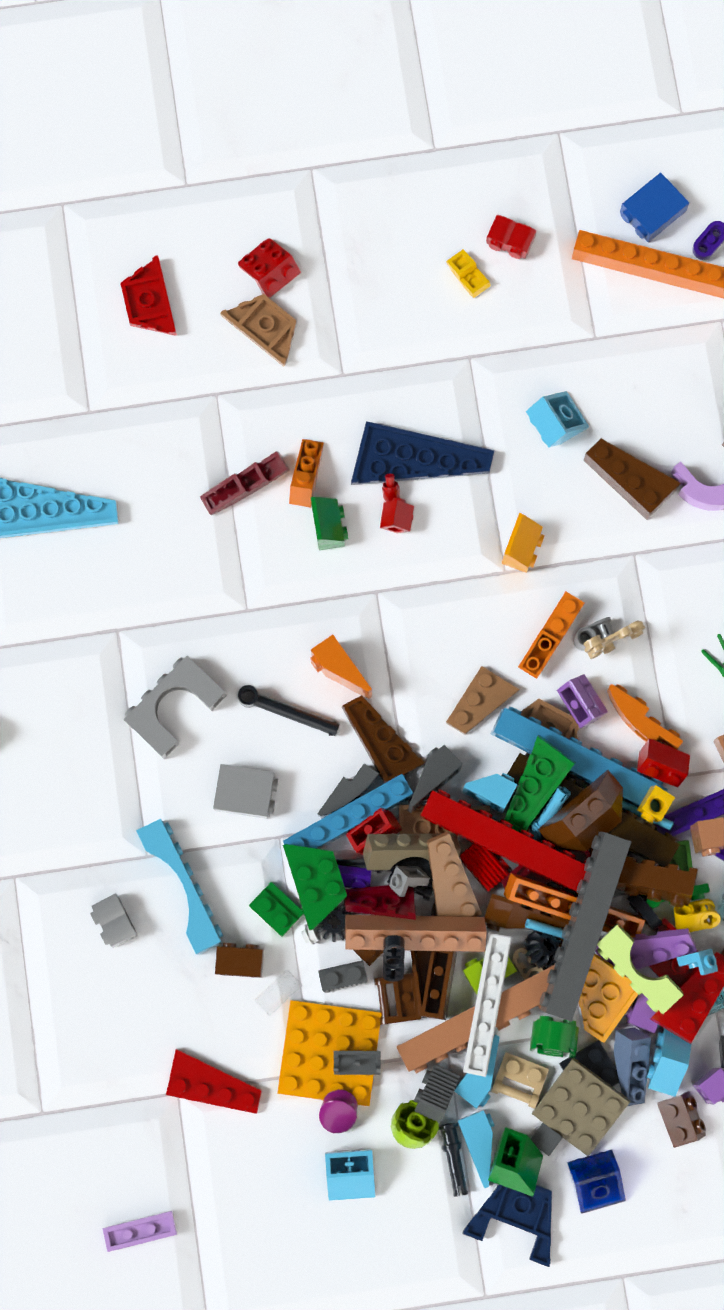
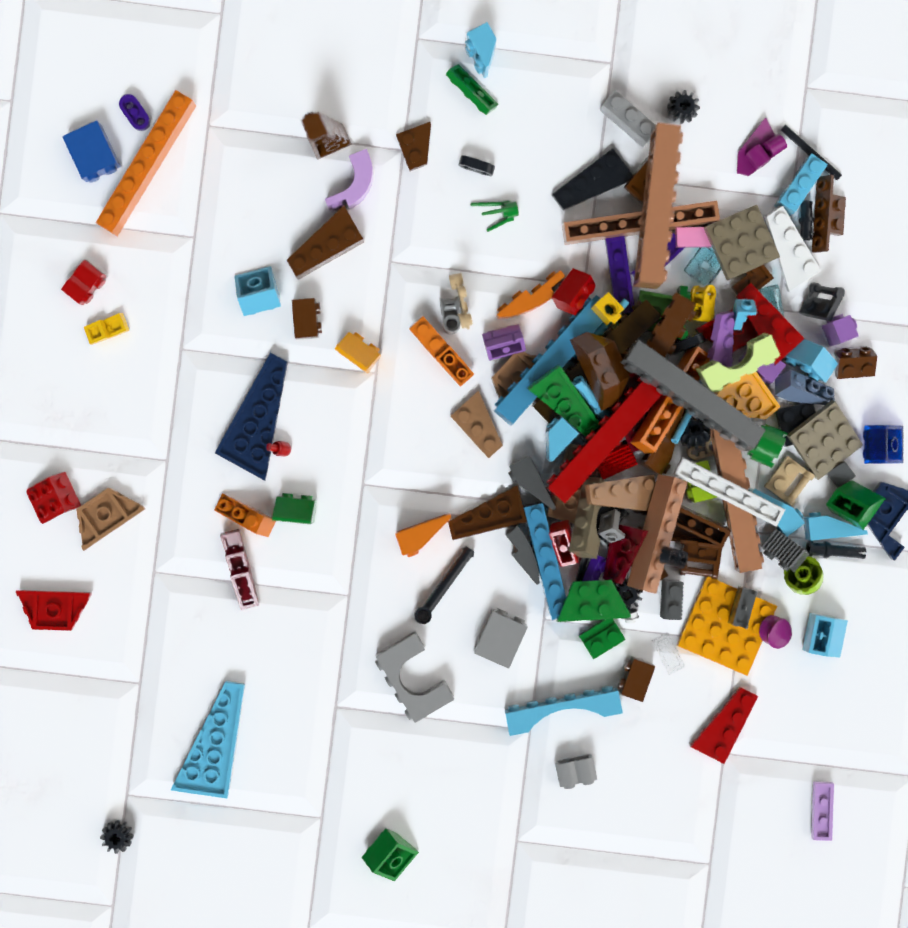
camera: 75 degrees left, 10 degrees up
red brick [380,498,414,534] -> none
none -> reddish brown brick [291,298,323,340]

